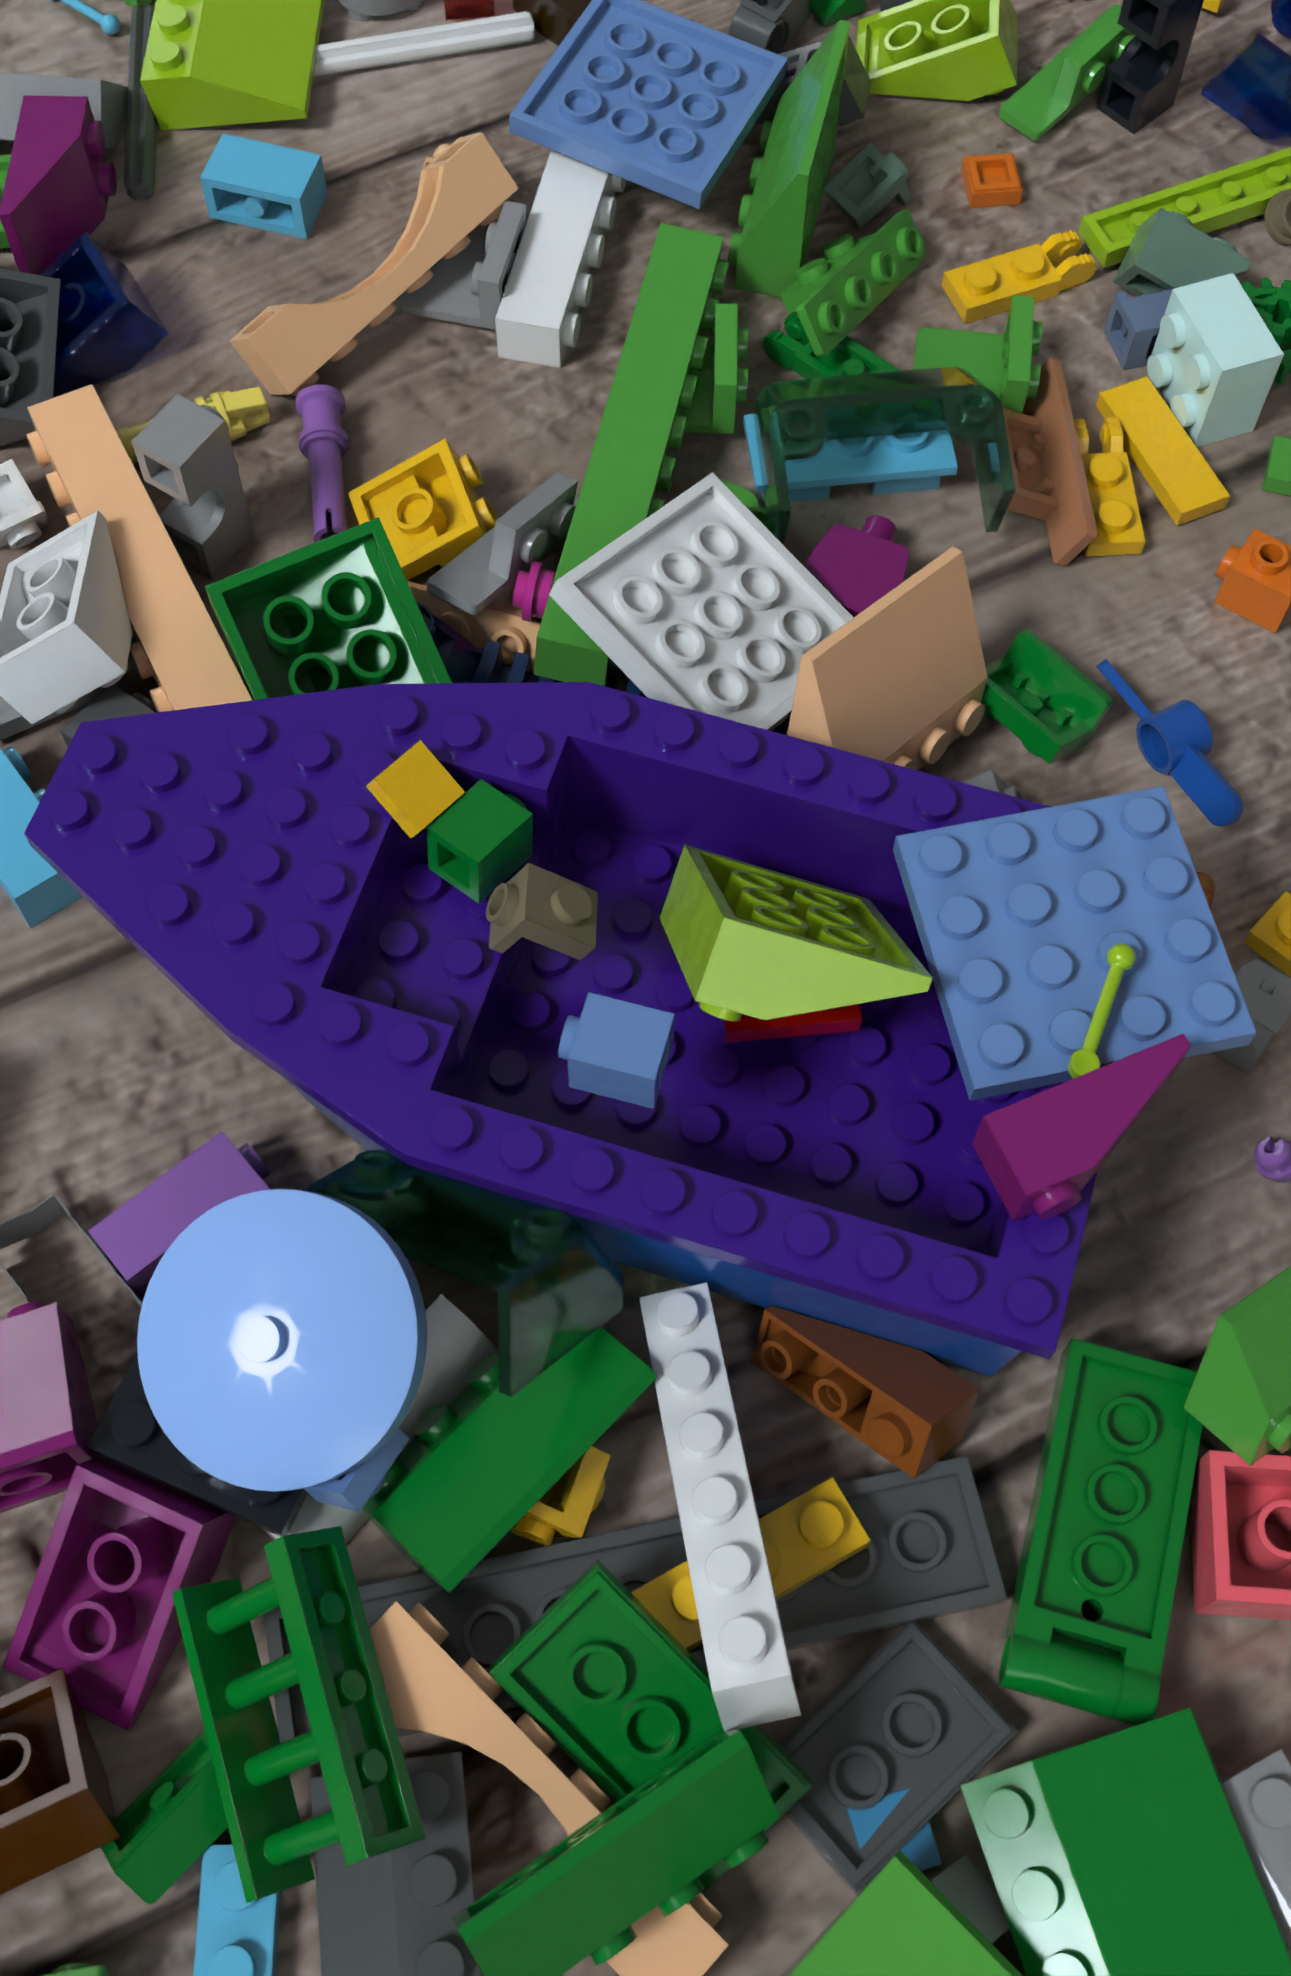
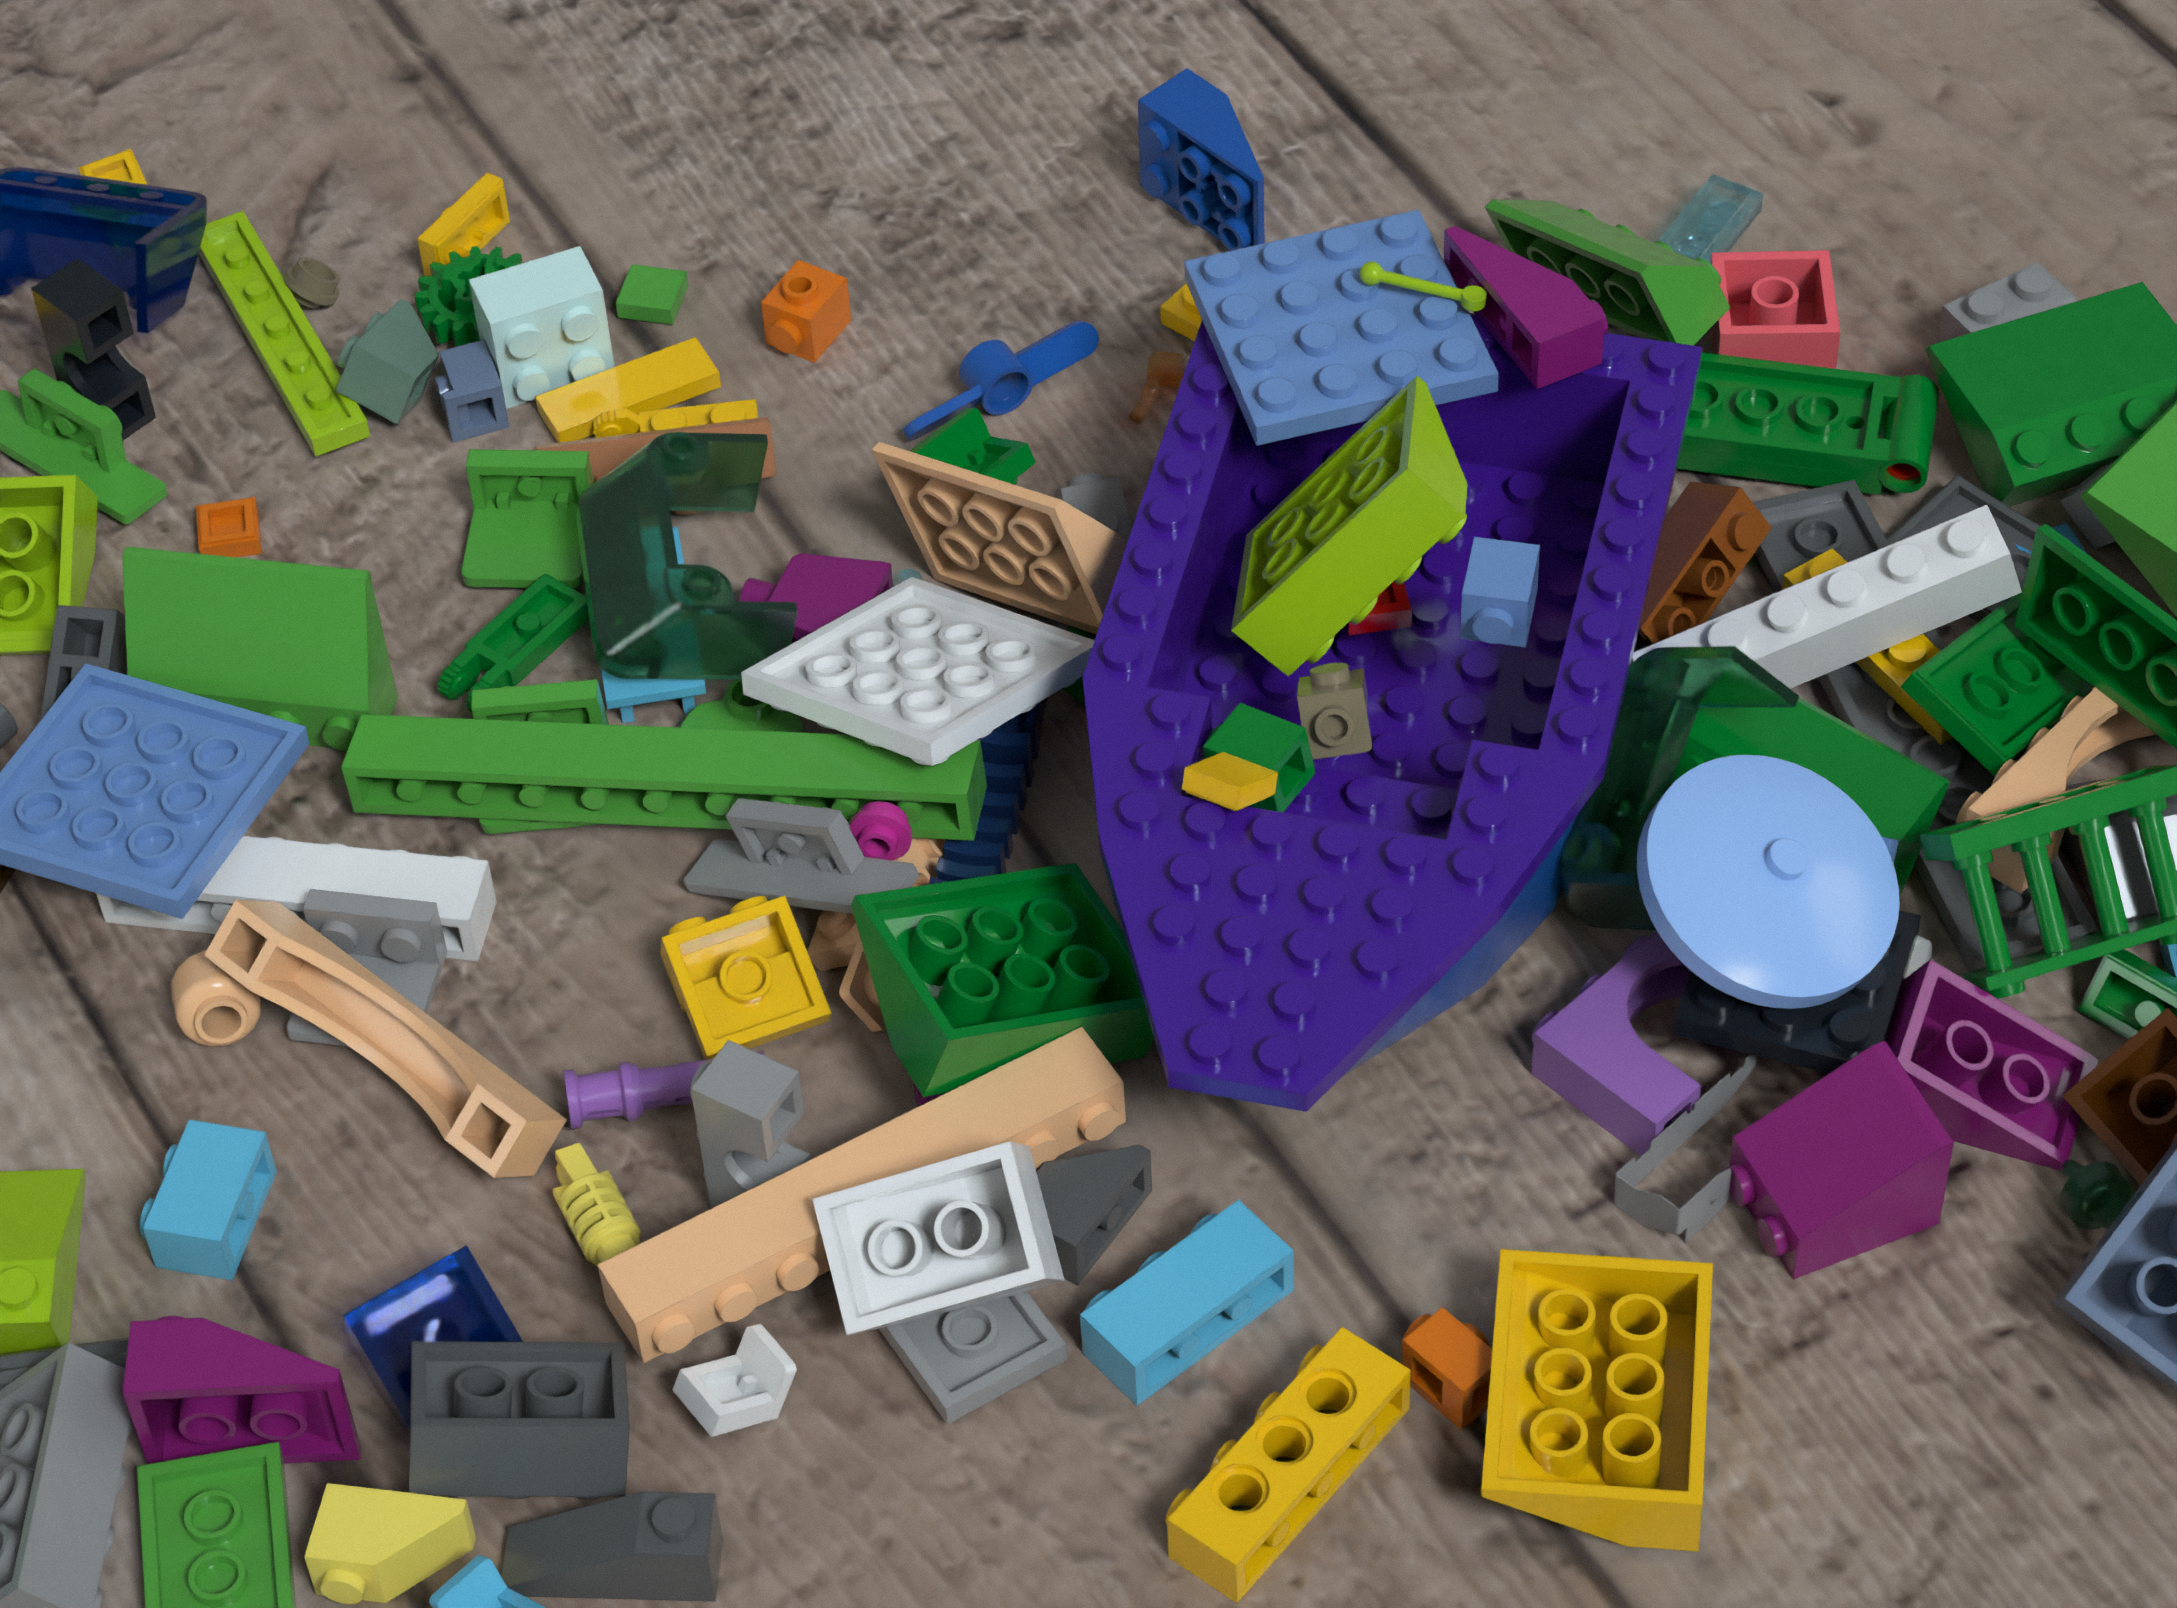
camera: 90 degrees left, 15 degrees down
bright green bracket [780,209,926,357] -> none
yellow hinge [941,230,1097,324] -> none

